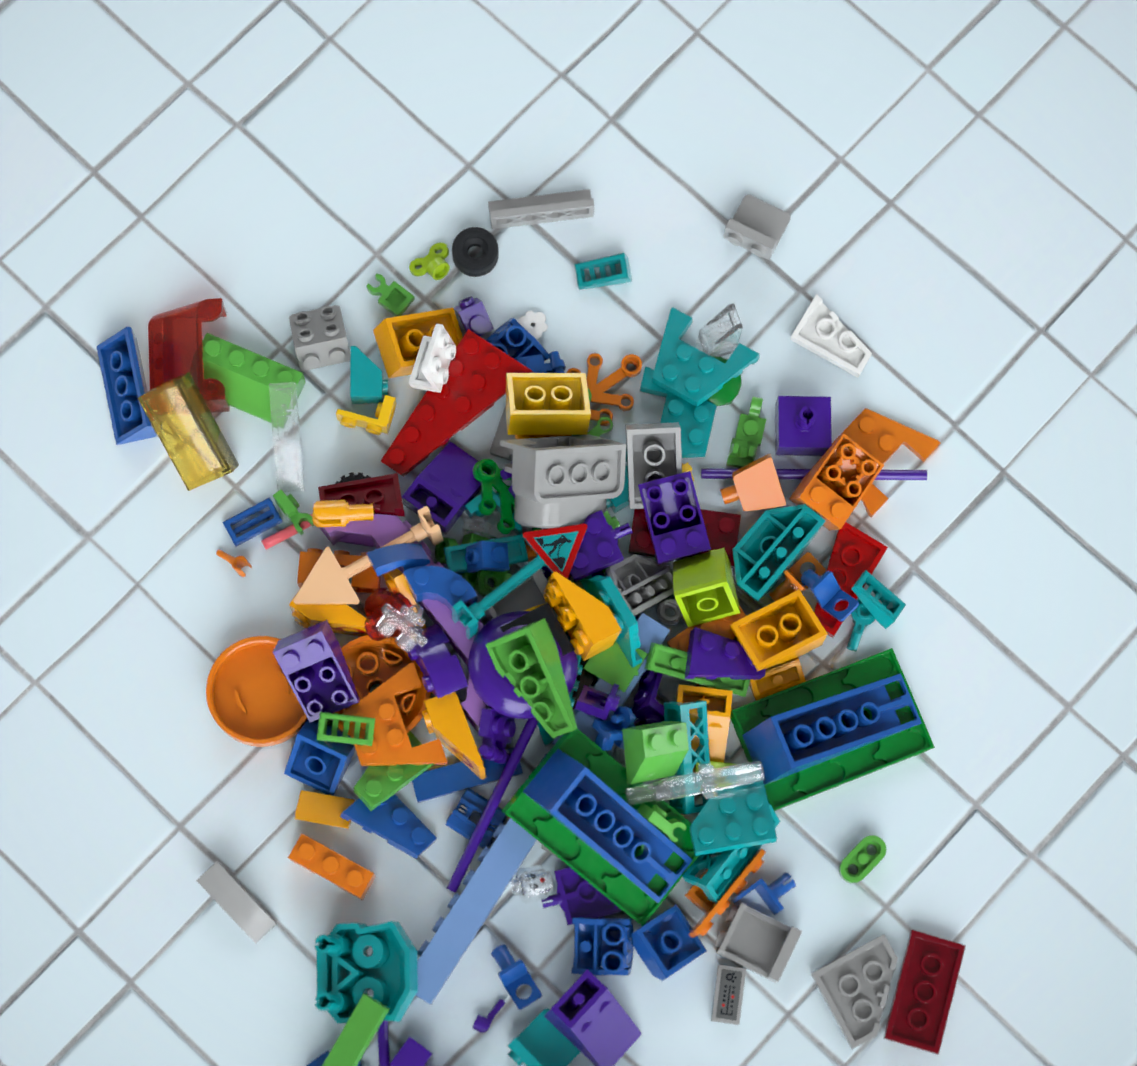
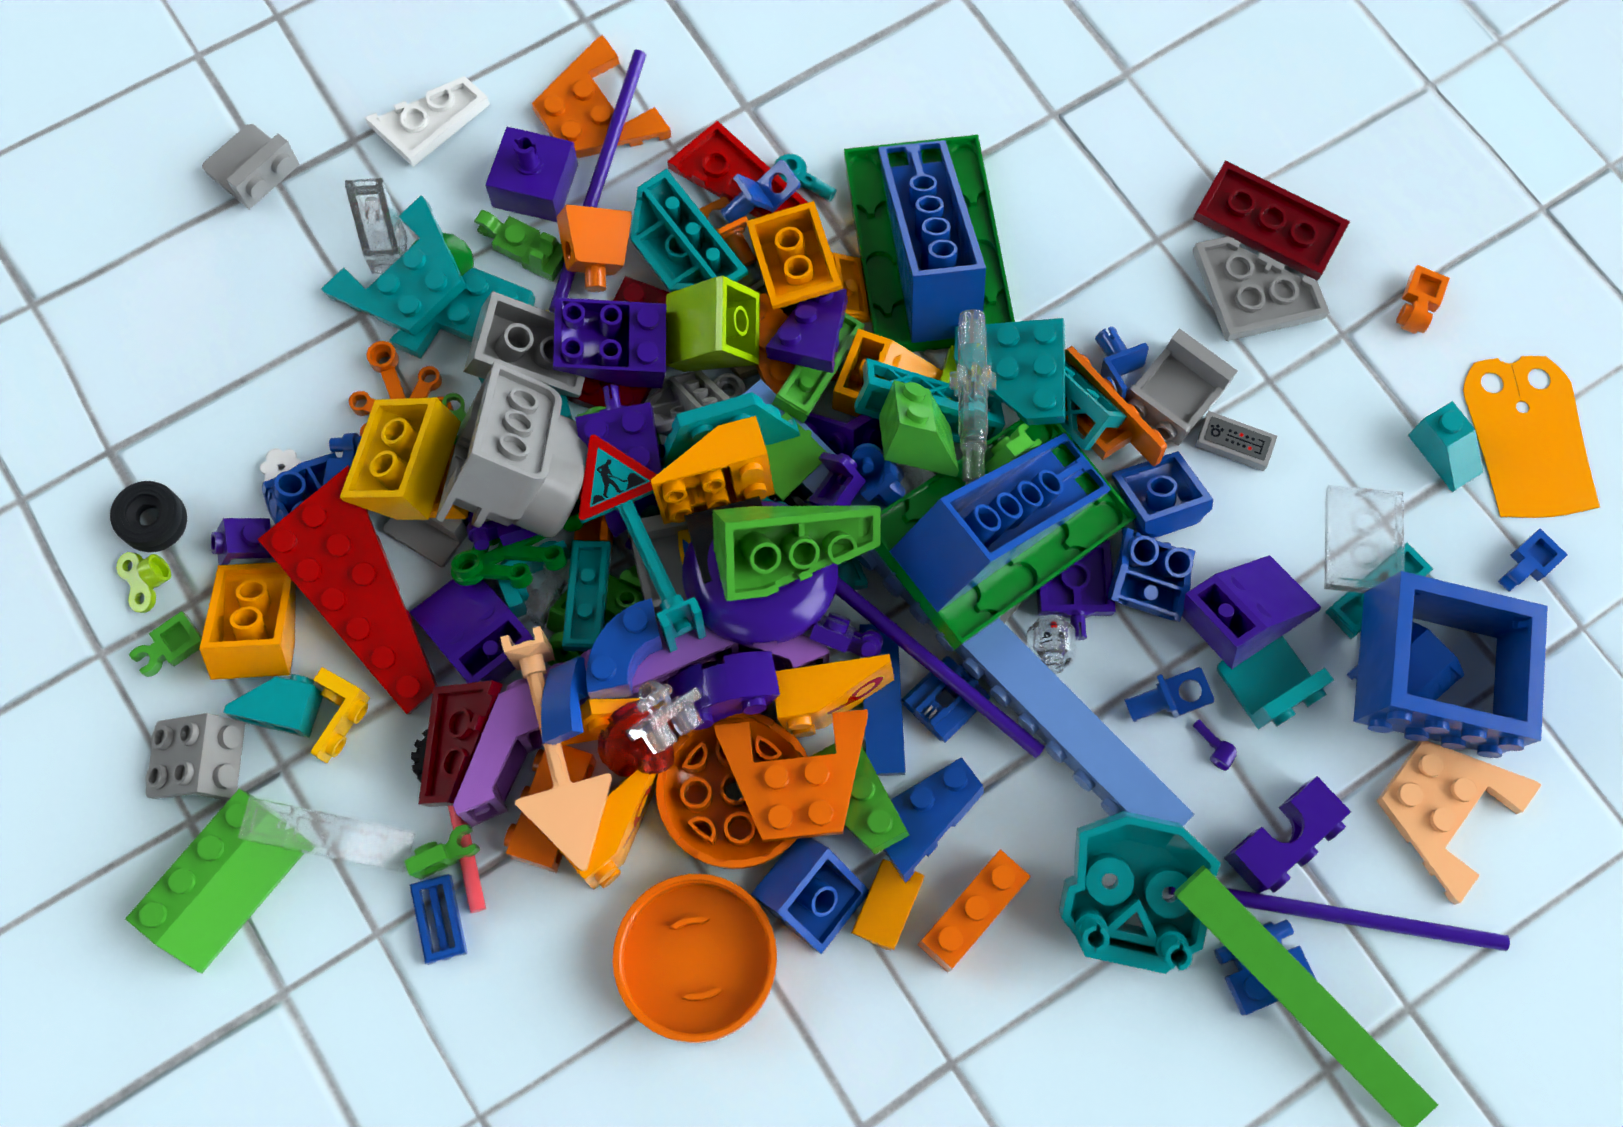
camera: 75 degrees left, 5 degrees down
blue slope [96,327,157,445] -> none
clear yellow slope [138,372,239,491] -> none
clear red windscreen [148,298,230,415] -> none
light grey slope [196,861,276,943] -> none
orange hand [216,549,252,577] -> none
dark purple slope [273,620,359,722] -> none
light orange arm [312,500,374,527] -> none
bright green slope [316,712,375,746] -> none
white bracket [408,324,456,393] -> none
blue bracket [465,541,509,573] -> none
light grey fence [488,189,594,229] -> none
teal slope [574,253,632,290] -> none
orange slope [789,433,884,531] -> none
bright green plate [839,835,886,883] -> none
teal slope [851,570,906,629] -> none

